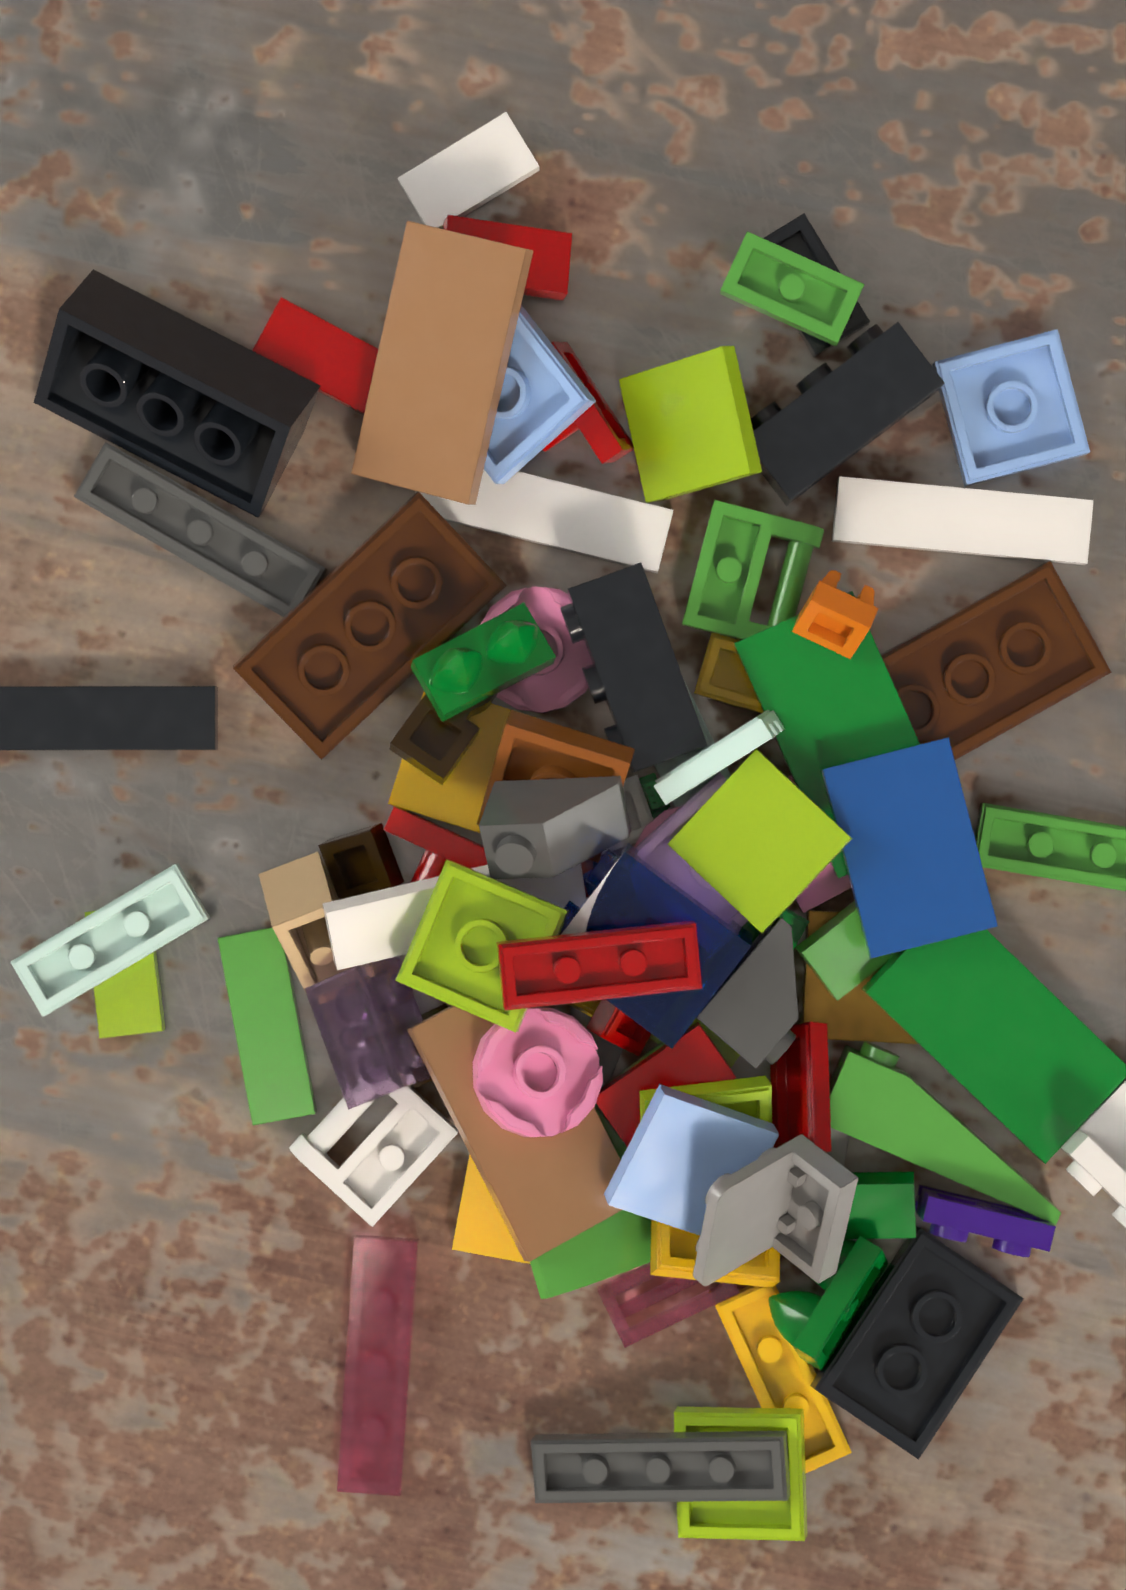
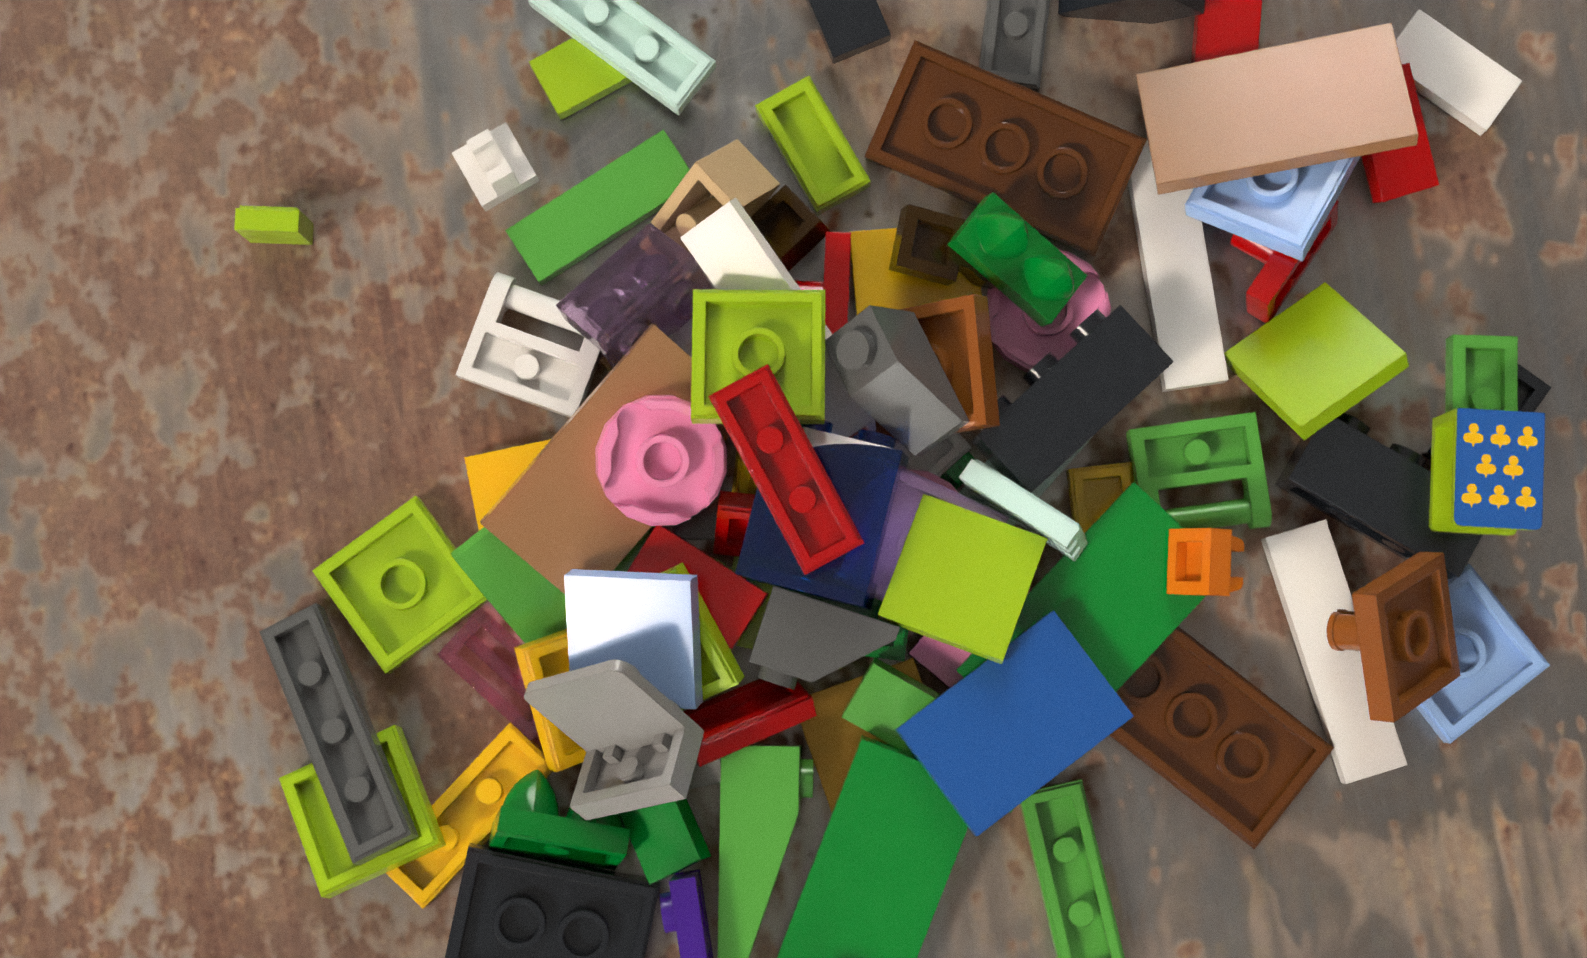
camera: 75 degrees right, 5 degrees down
clear pink tile [337,1235,419,1496] -> none
none -> lime tile [234,205,314,245]
none -> lime tile [312,496,489,674]
none -> white tile [452,122,539,212]
none -> lime tile [755,75,871,216]
none -> dark orange tile [1326,551,1461,723]
none -> piece [1429,408,1545,536]

